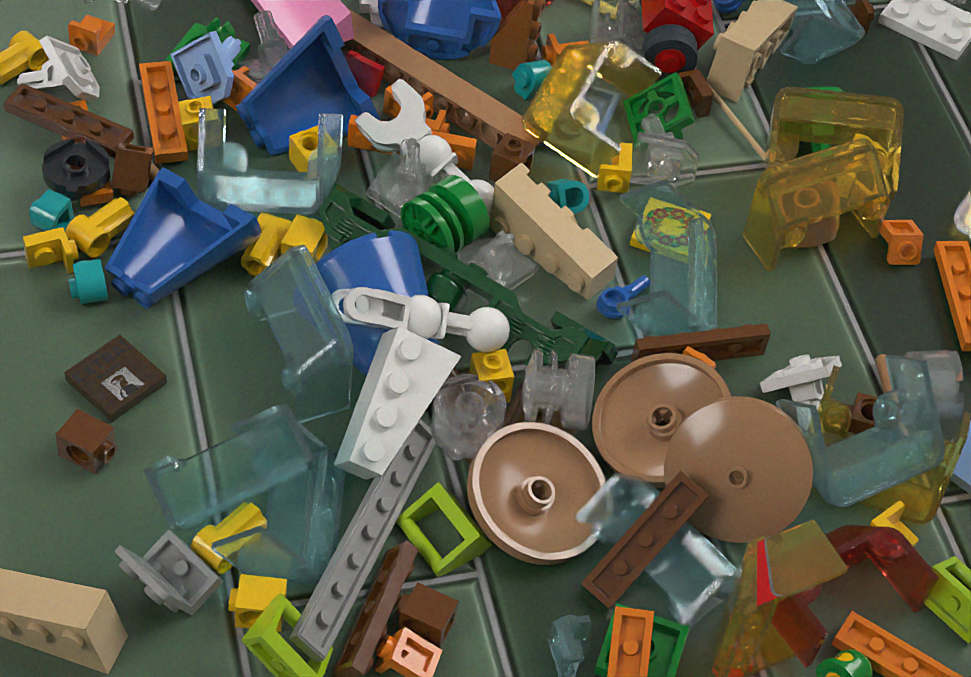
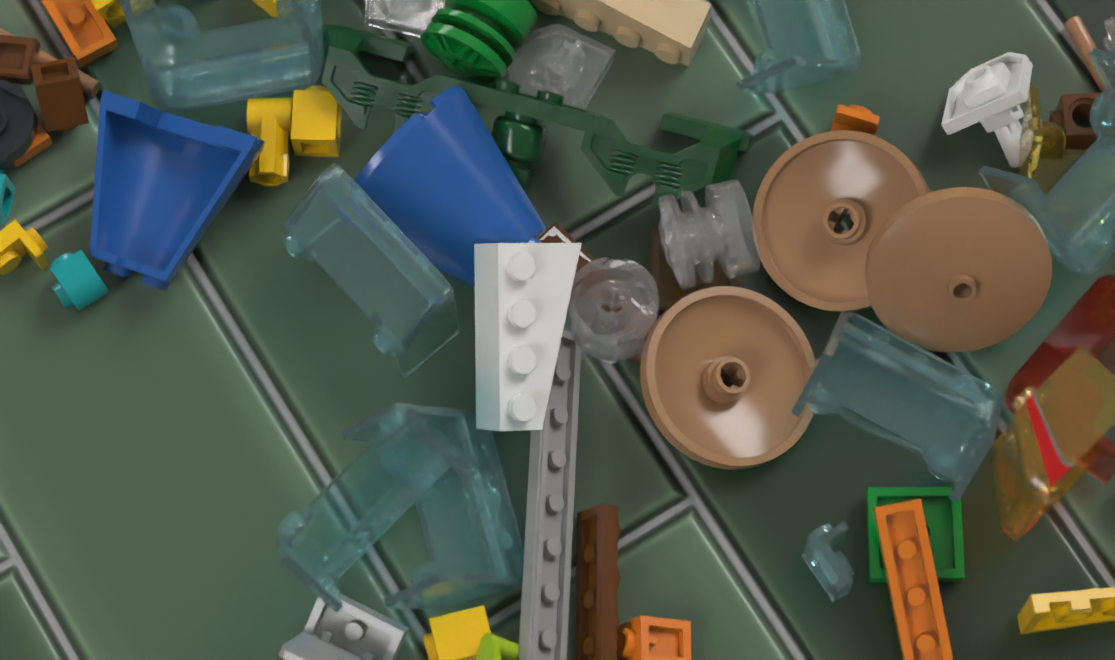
camera: 10 degrees left, 20 degrees up
reddish brown brick [55,409,117,474] -> none
dark brown tile [64,335,167,422] -> none
yellow piece [65,197,135,258] -> none
yellow piece [190,502,267,574] -> none
white piece [328,287,510,352] -> none
lime tile [396,482,493,577] -> none
reddish brown brick [396,582,459,648] -> none
yellow brick [468,349,514,406] -> none
reddish brown plate [581,470,709,609] -> none
blue plate [596,275,650,319] -> none
reddish brown plate [631,323,771,362] -> none

